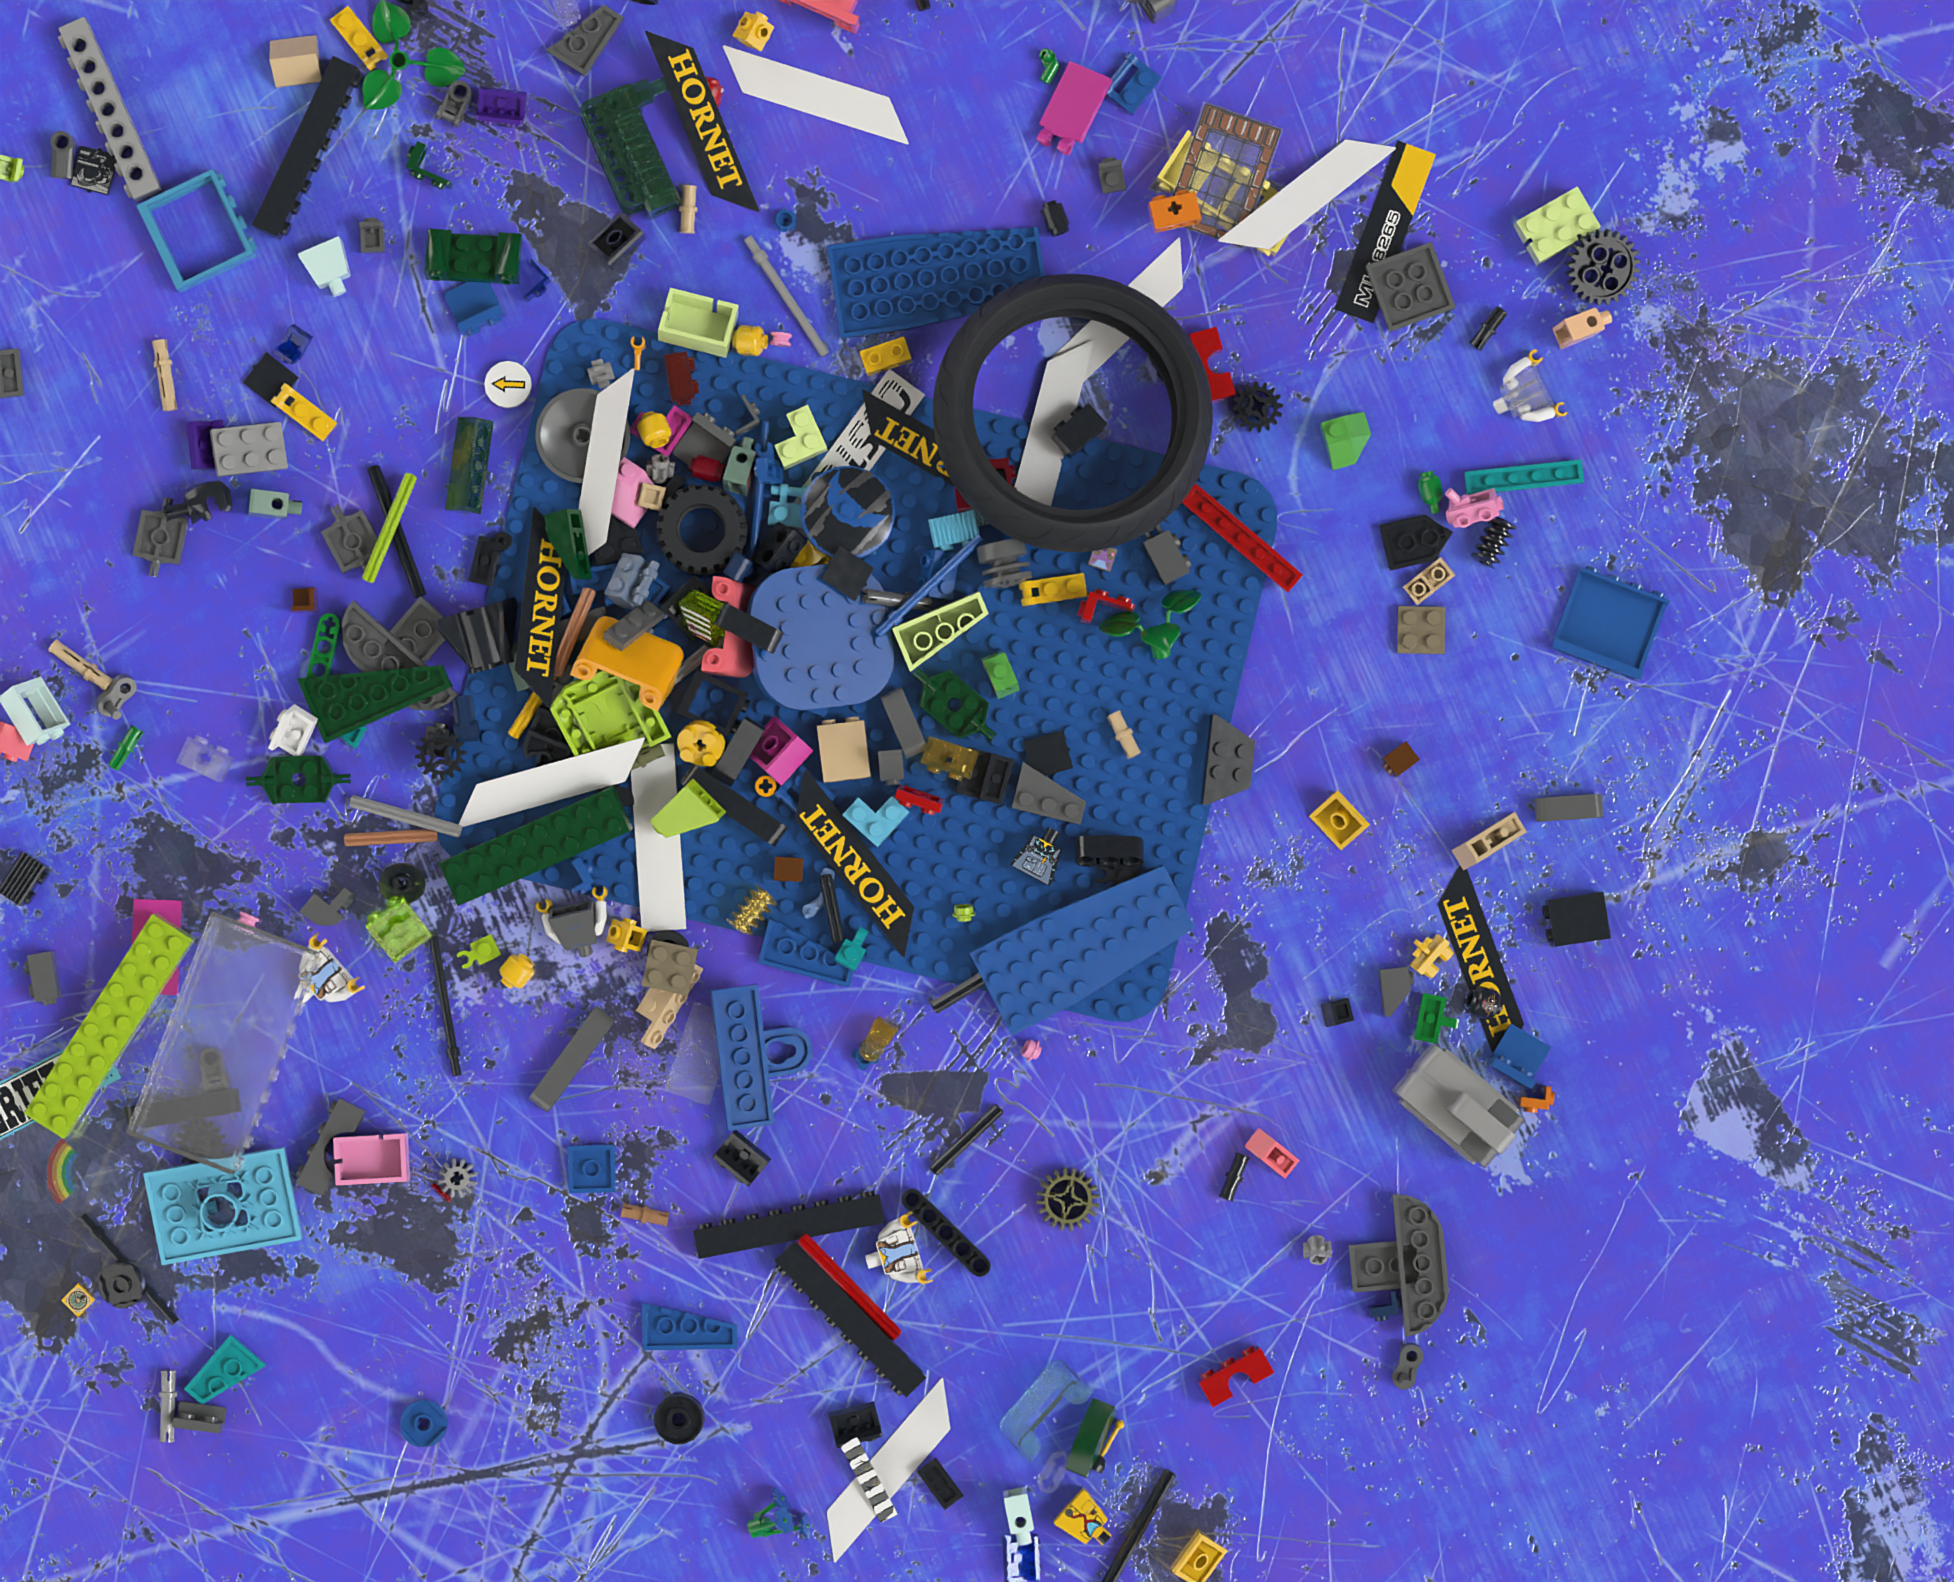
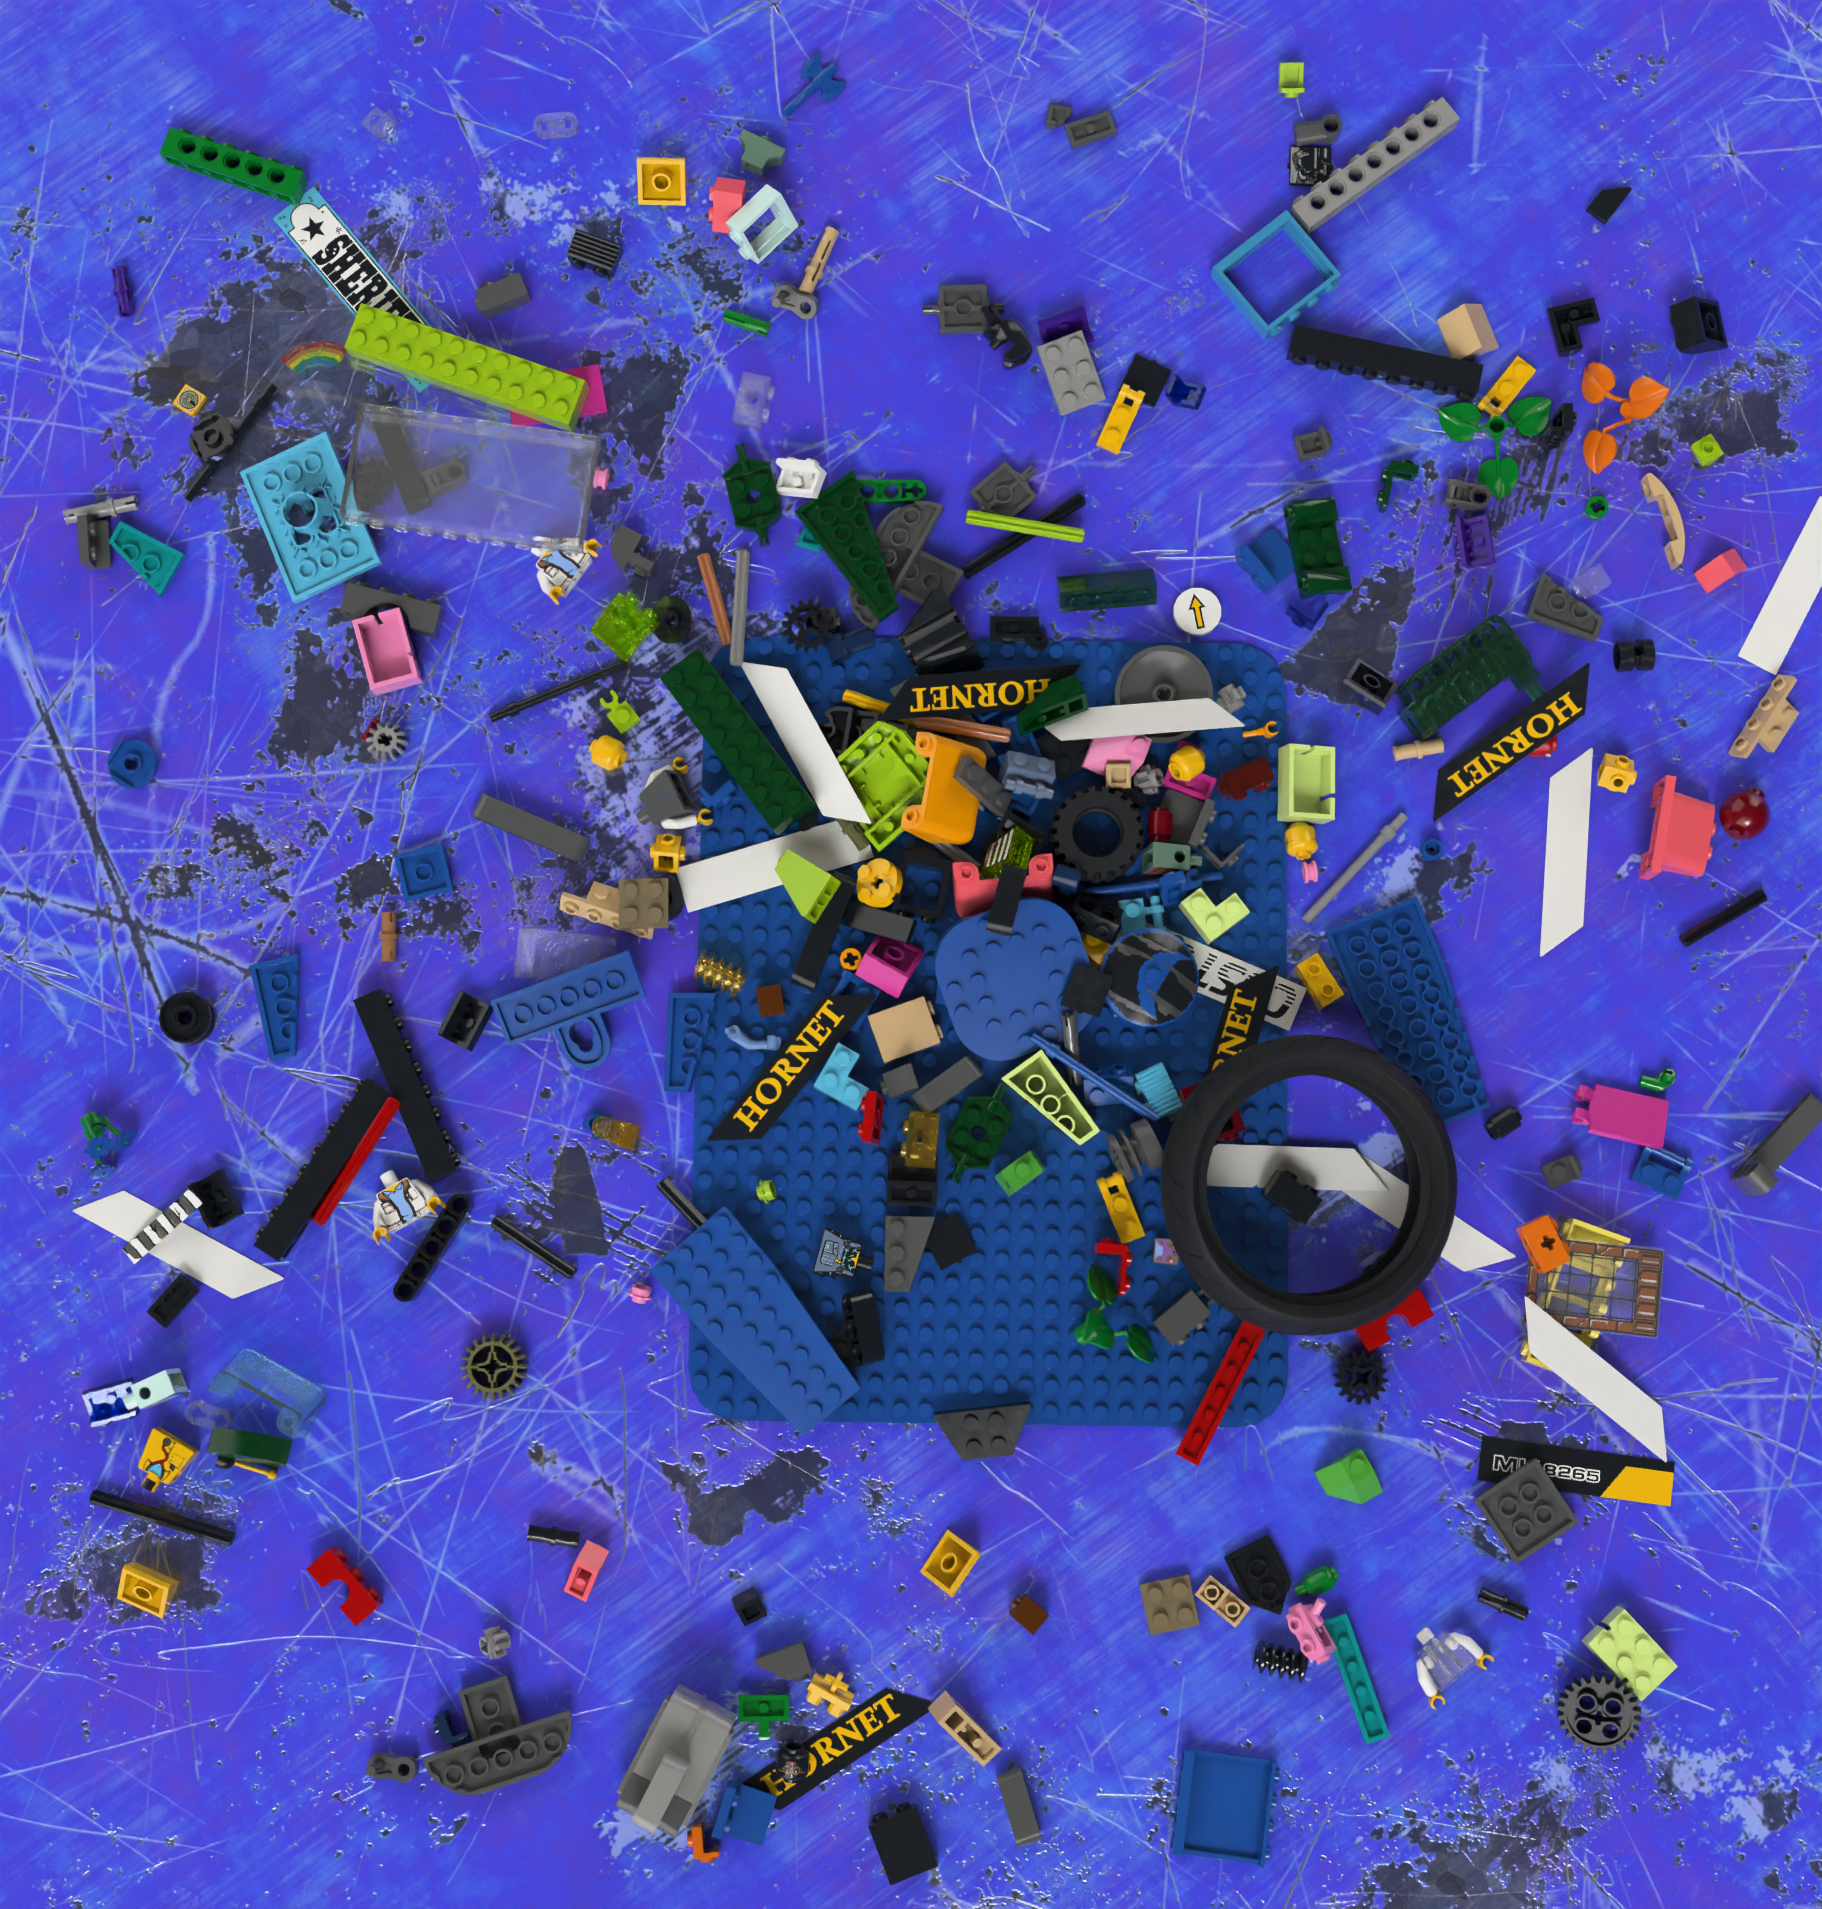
camera: 80 degrees right, 5 degrees down
tan pin [152,339,178,411] -> none
sand green torso [248,489,302,519] -> none
reddish brown panel [291,587,318,613] -> none
light aqua torso [298,236,351,297] -> none
black axle [819,874,845,943] -> none
teal plate [834,927,869,972] -> none
tan pin [1107,710,1141,759] -> none
light nougat torso [1552,308,1612,350] -> none

